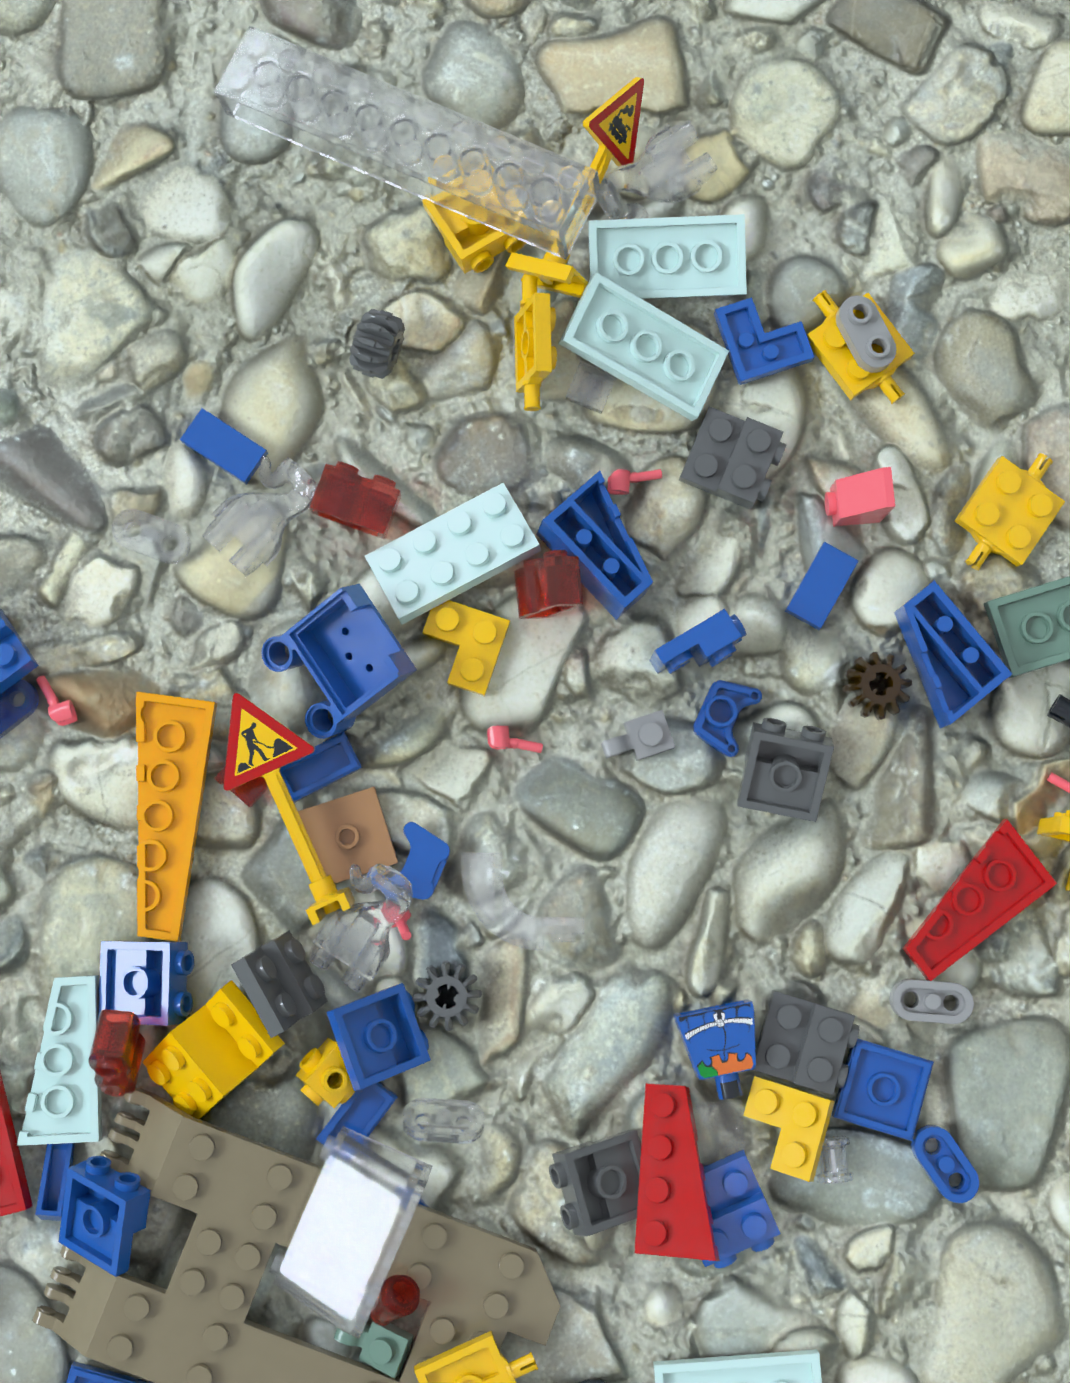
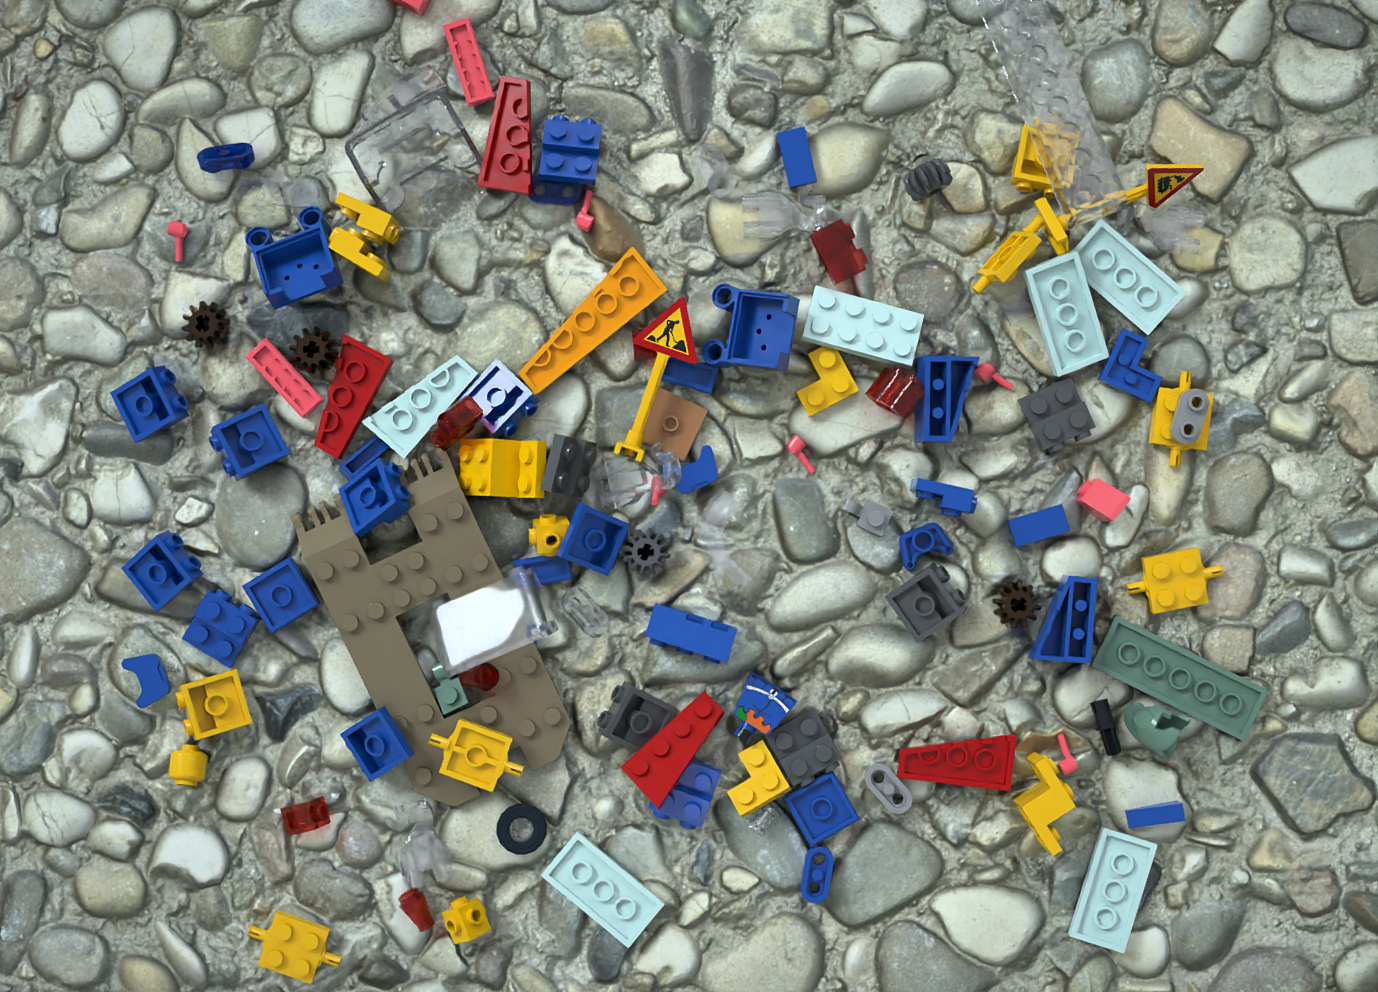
camera: 45 degrees right, 5 degrees up
none -> blue wedge [645,603,737,664]

